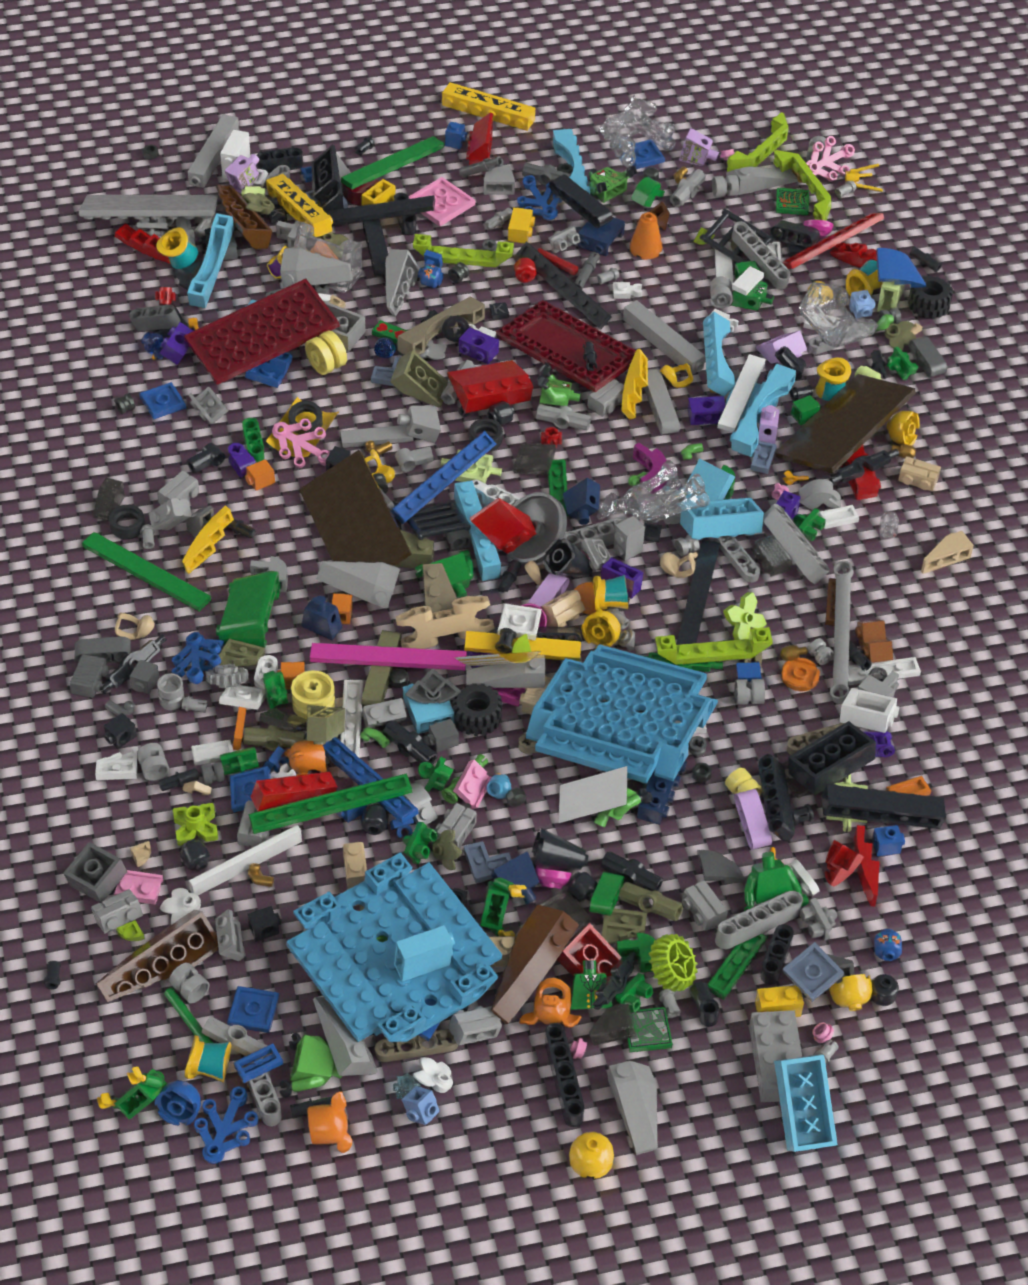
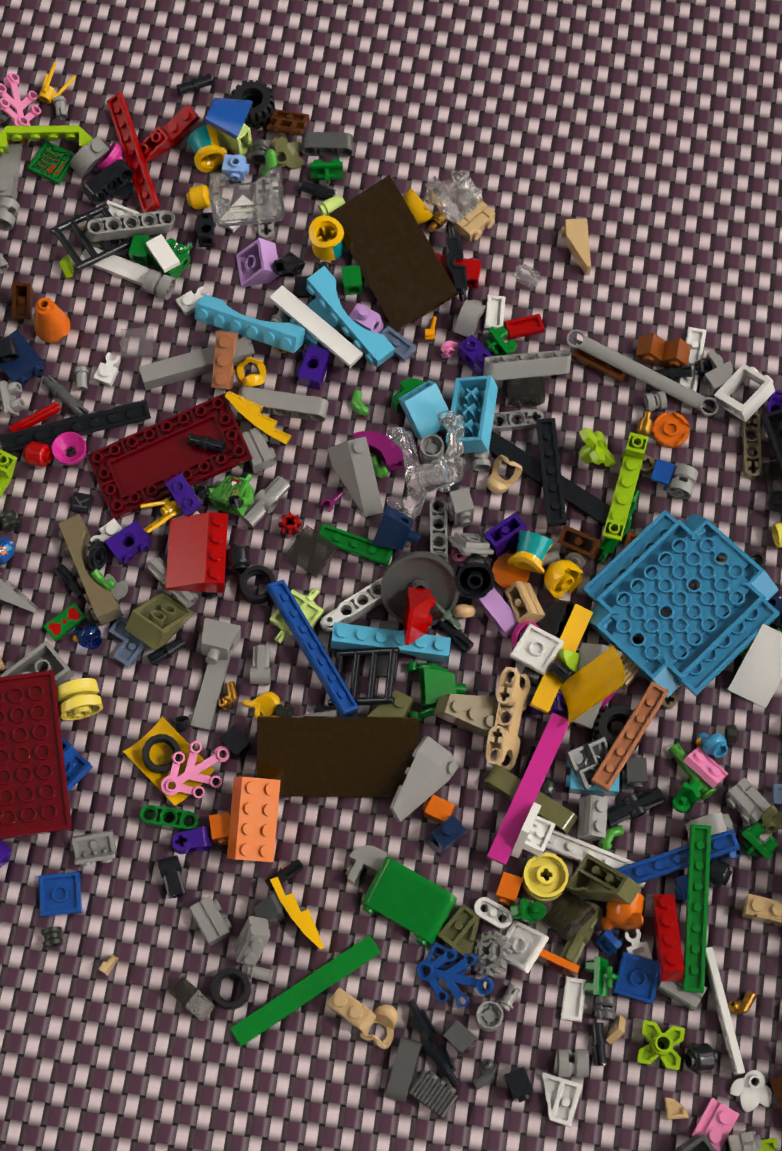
camera: 65 degrees left, 20 degrees up
none -> dark pink piece [52,432,87,465]
none -> light grey brick [70,136,110,179]
none -> bright green arm [89,568,116,591]
none -> tan tile [99,954,119,976]
none -> clear piece [119,328,155,358]
none -> yellow plant [140,498,180,533]
none -> black axle [148,637,186,665]
none -> dark purple brick [164,472,202,516]
none -> black hinge [173,715,189,732]
none -> black leg [197,212,215,247]
none -> nougat arch [211,330,238,390]
none -> orange brick [227,777,280,862]
none -> reddish brown plate [267,109,309,137]
none -> magenta hand [321,491,344,512]
none -> tan brick [327,987,376,1034]
none -> light grey wedge [328,436,384,517]
none -> clear animal [424,170,483,223]
none -> sand green piece [435,601,461,629]
none -> red tile [504,314,545,340]
none -> white bracket [511,802,556,858]
none -> black plate [536,418,567,527]
none -> reddish brown brick [557,525,603,559]
none -> nougat tile [591,681,669,792]

